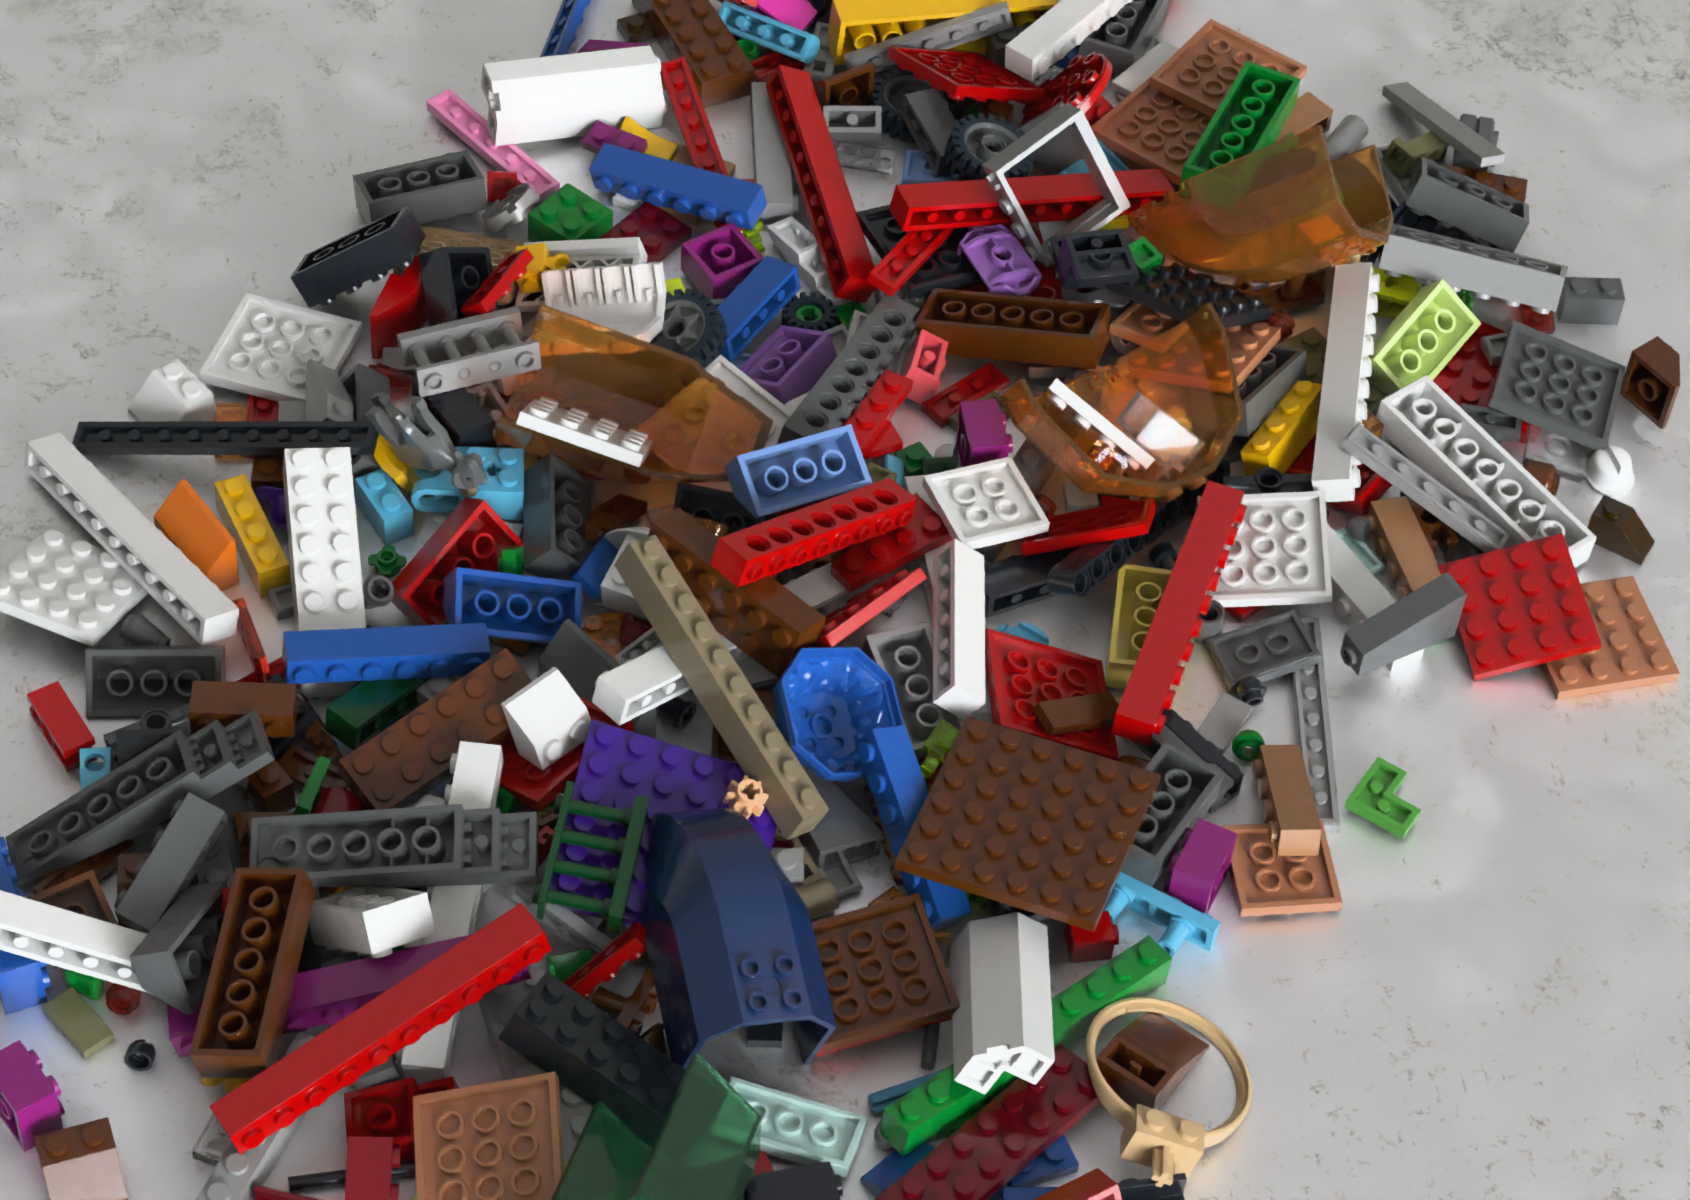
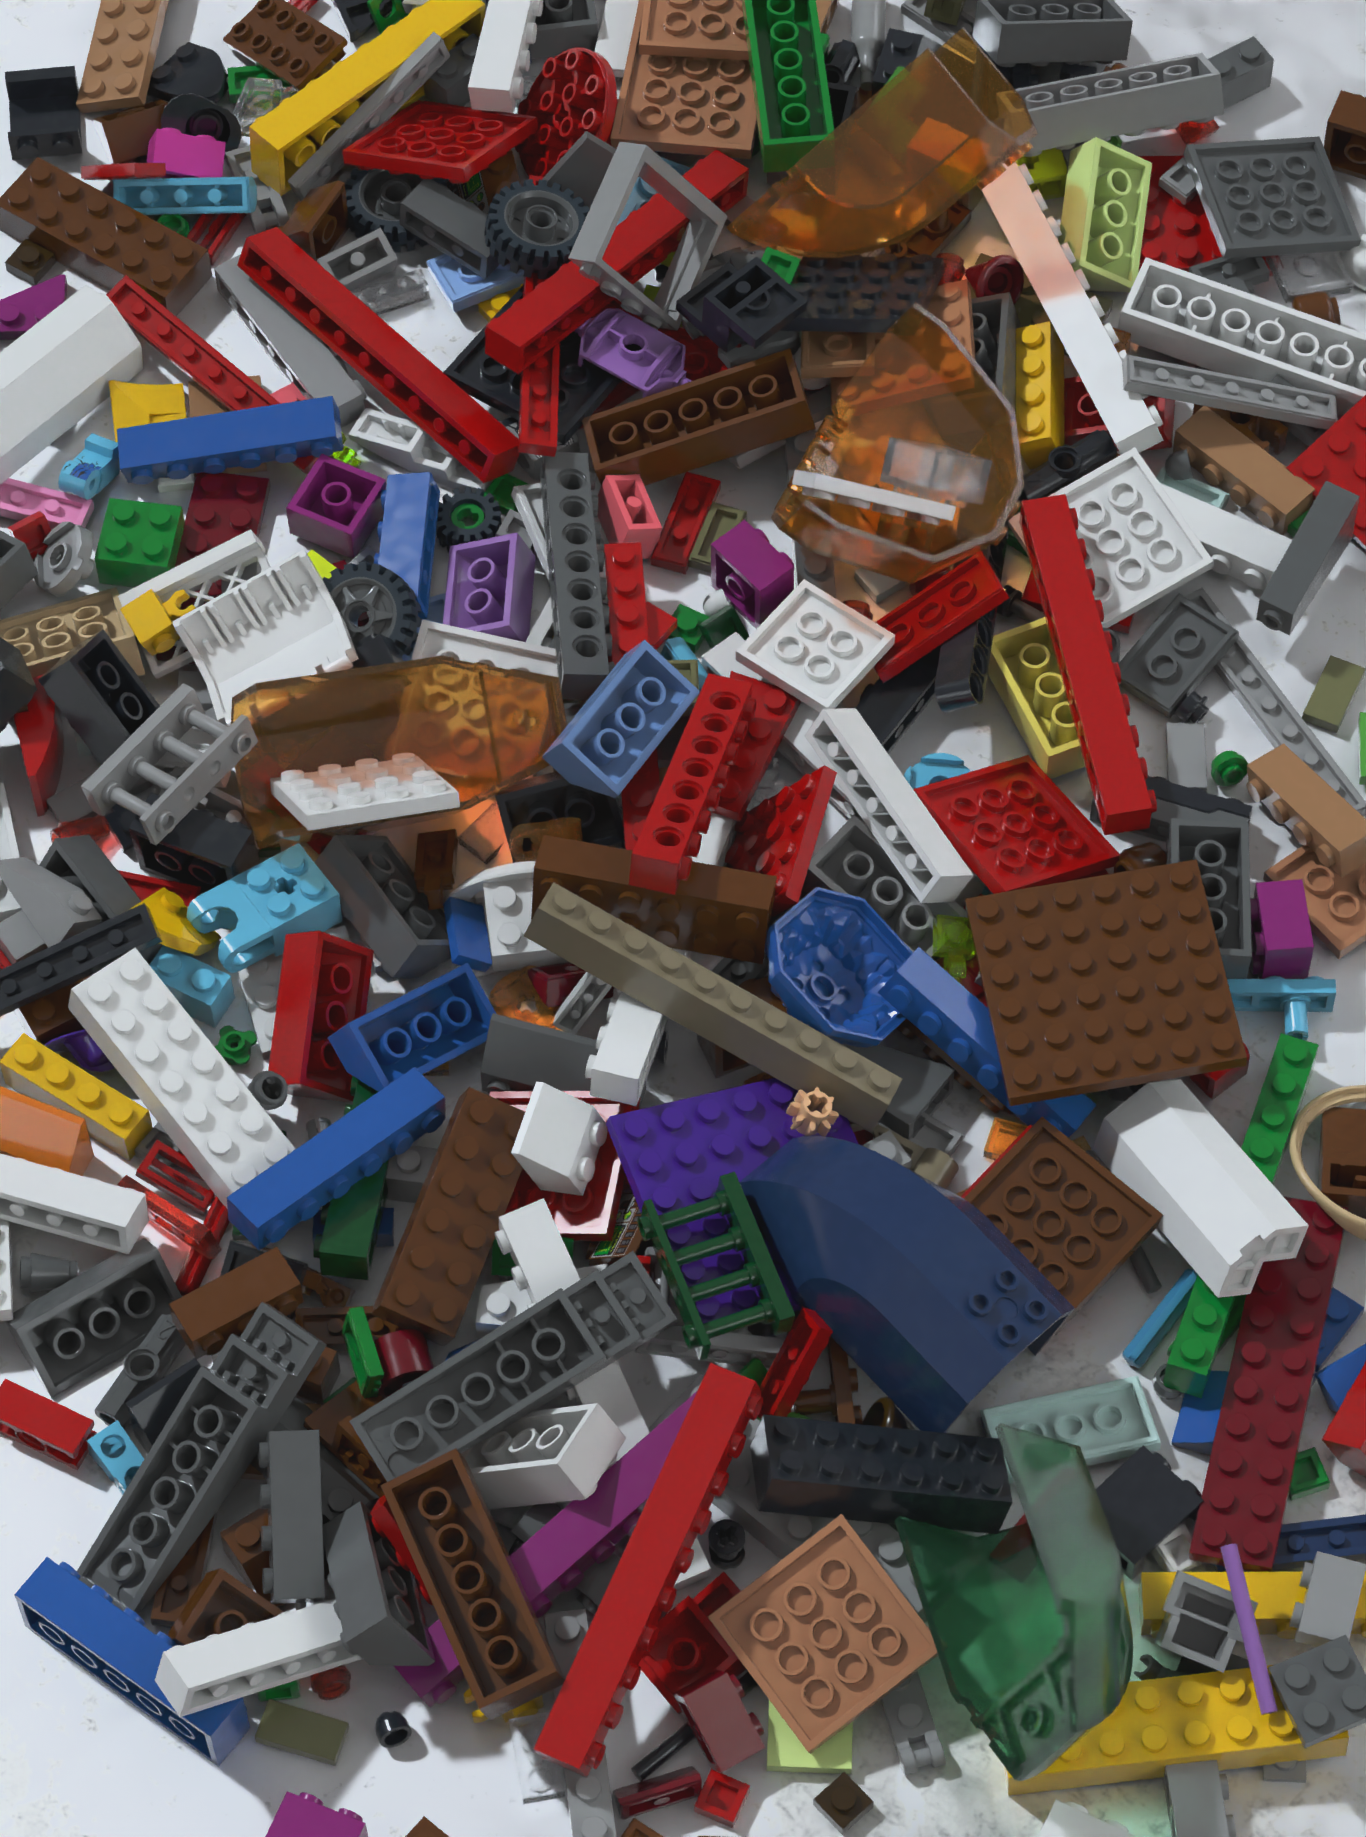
camera: 25 degrees left, 10 degrees up
dark grey animal [365,392,487,498] -> none
red plate [460,248,534,318] -> none
green plate [498,546,524,575] -> none
magenta plate [582,121,648,154] -> none
reddish brown tile [1032,692,1119,735] -> none
none -> medium azure leg [58,433,120,500]
none -> red tile [135,1140,216,1216]
none -> black bush [708,1519,745,1570]
none -> dark red hat [965,255,1024,305]
none -> olive tile [1302,655,1366,733]

